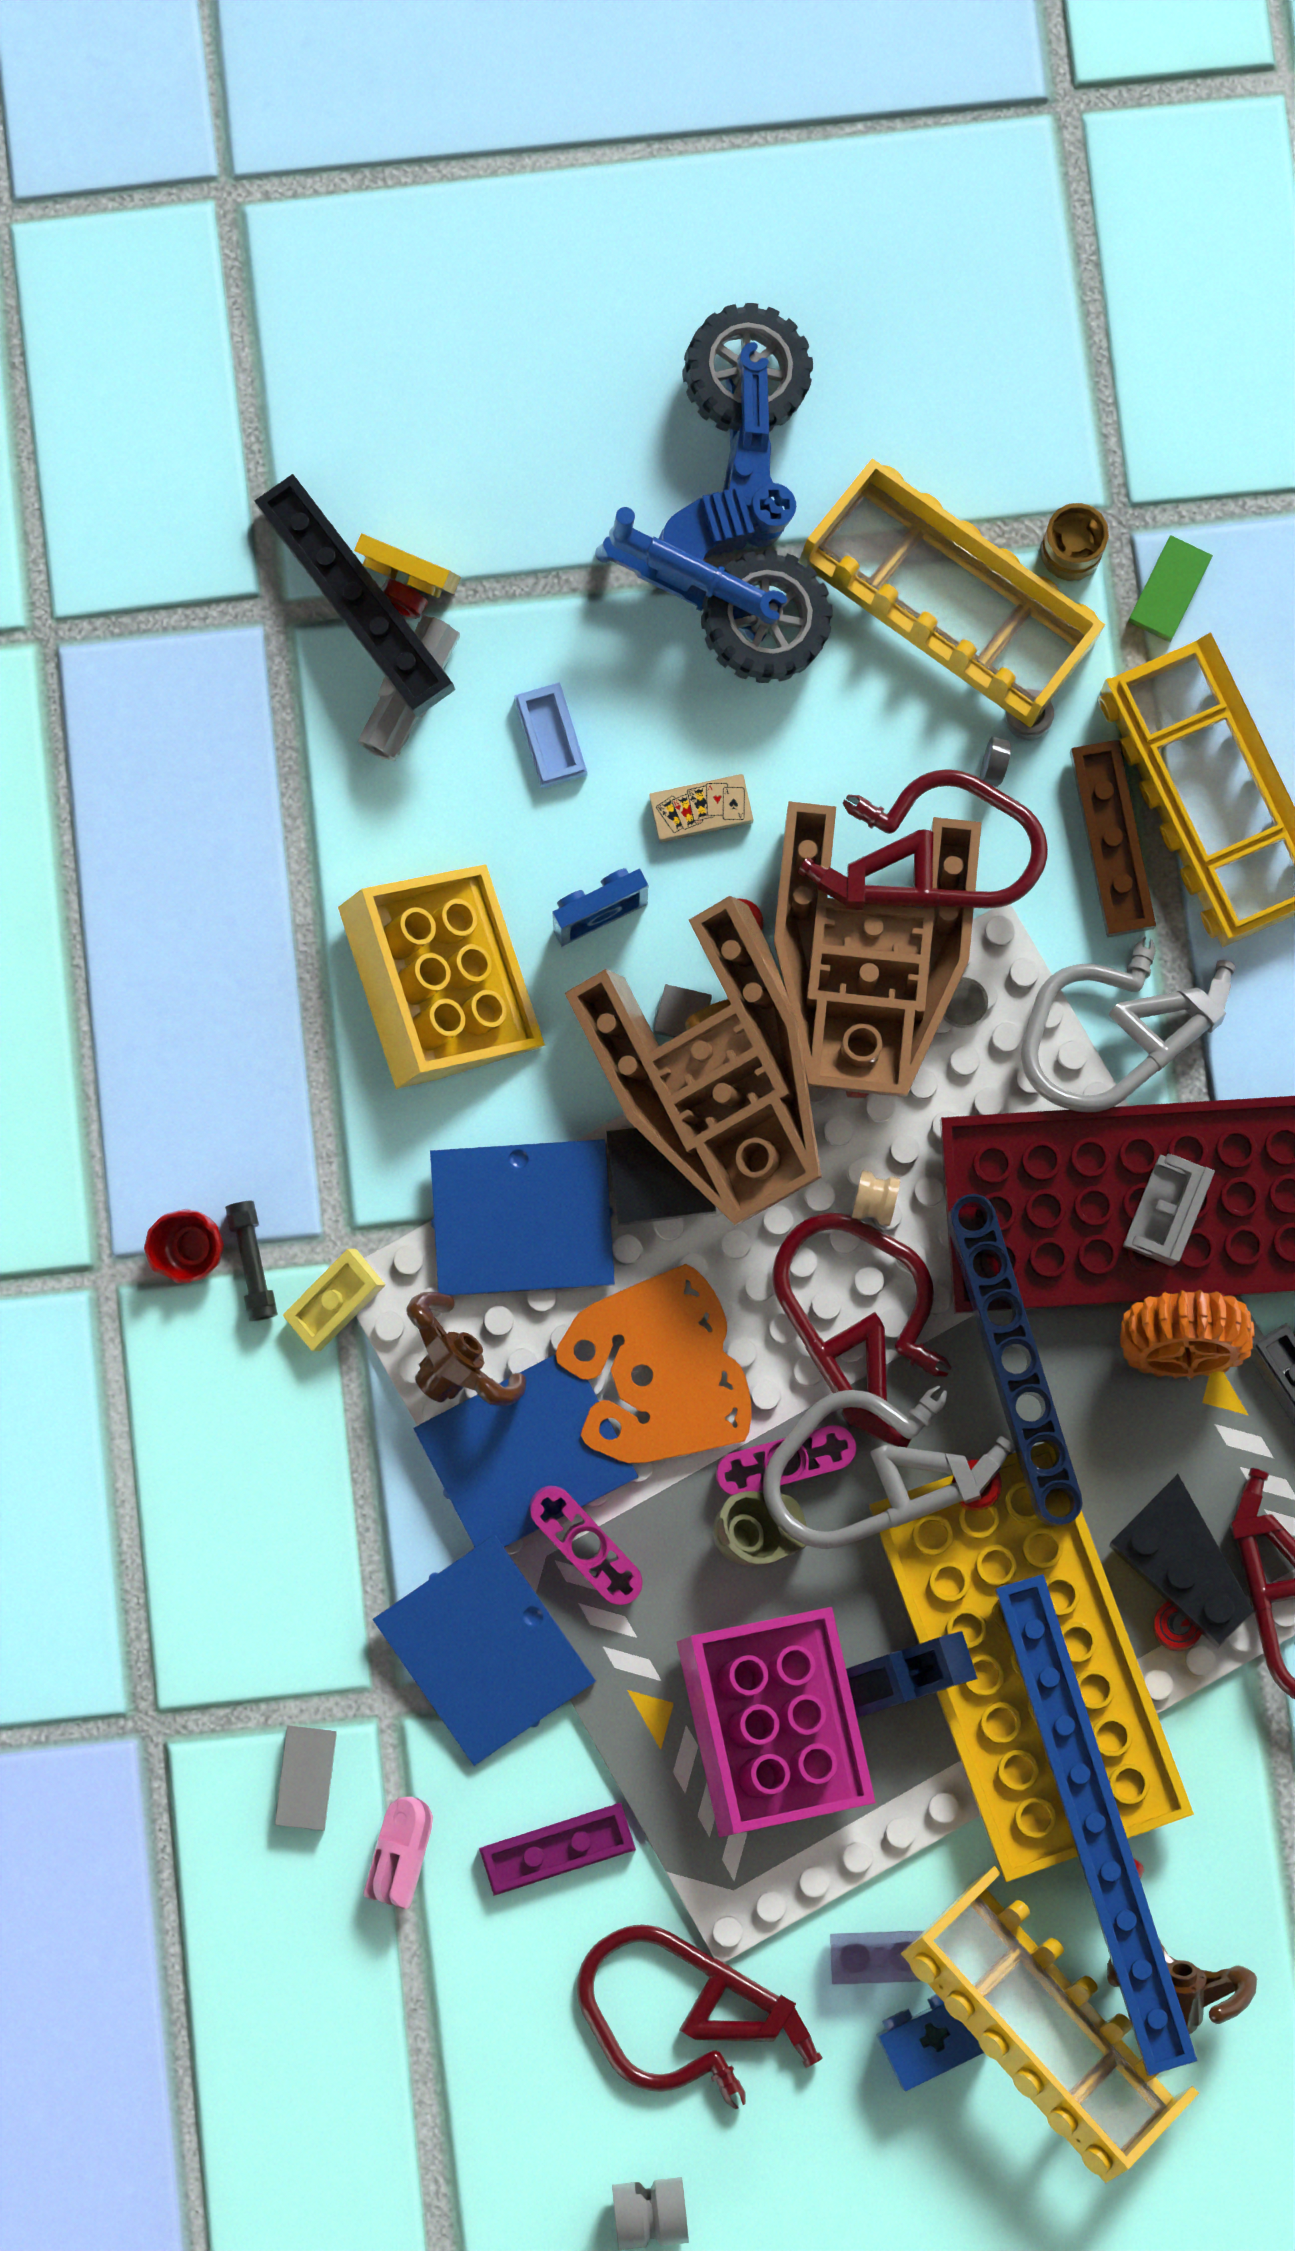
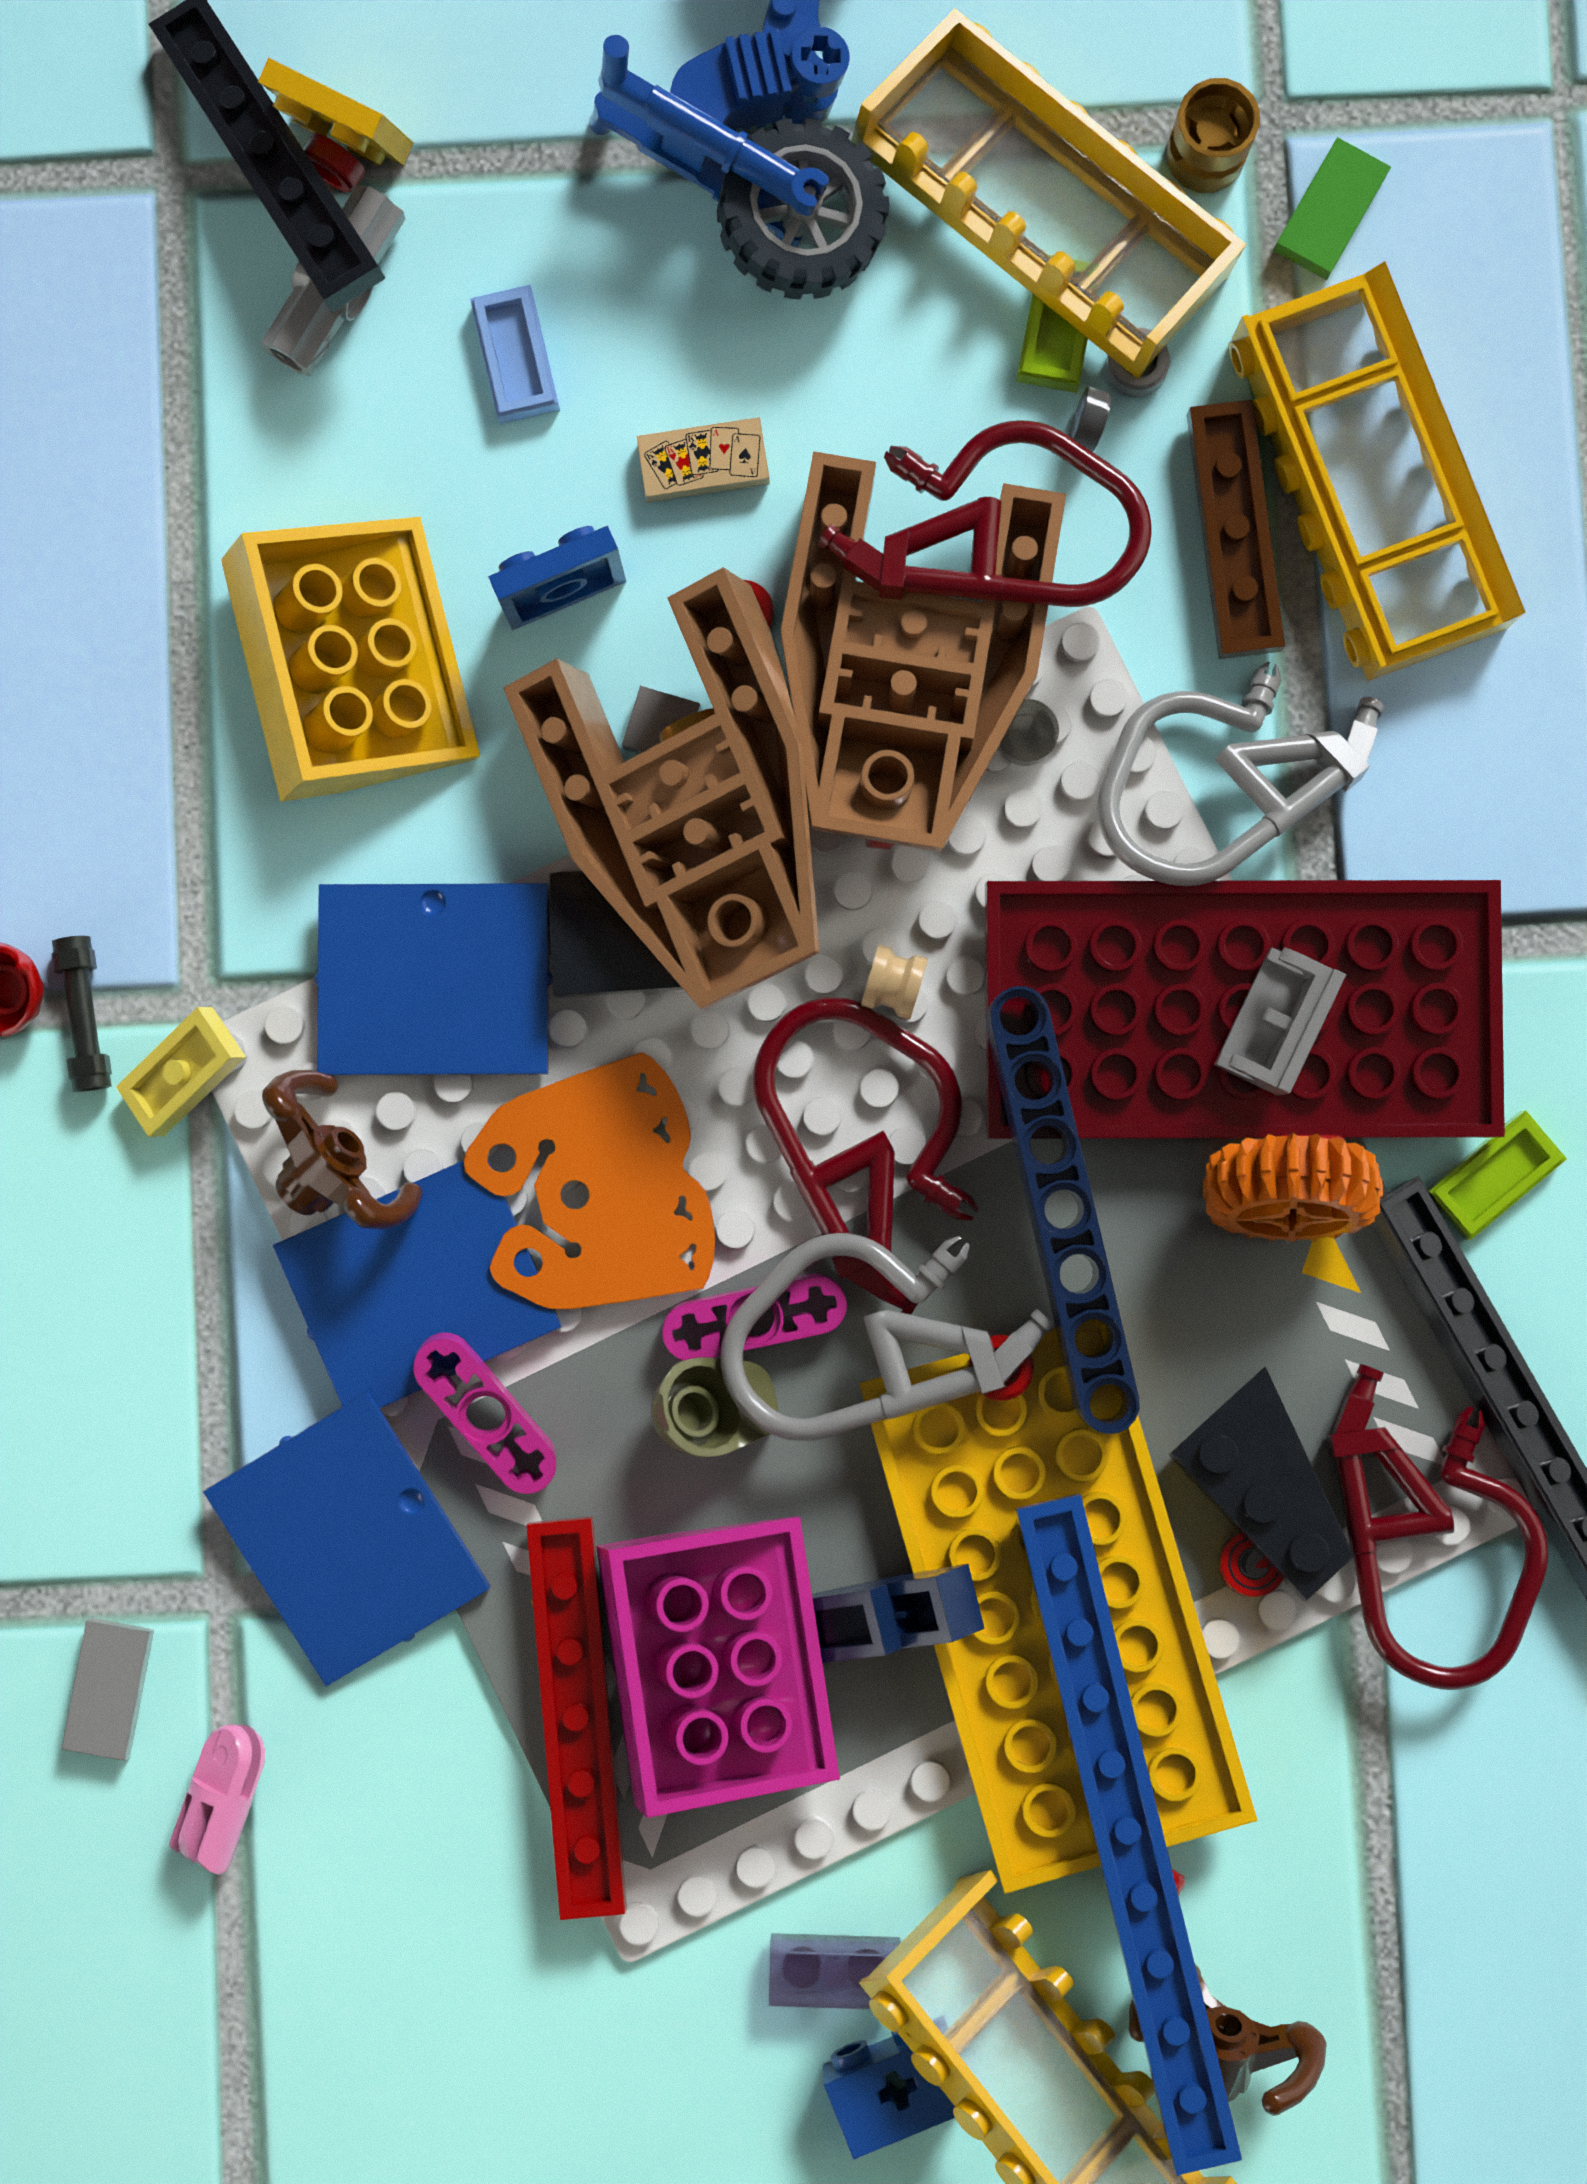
camera: 10 degrees right, 5 degrees up
magenta tile [479,1802,636,1896] -> none
dark red piece [577,1924,823,2109] -> none
none -> red plate [526,1516,627,1920]
none -> lime tile [1016,256,1099,393]

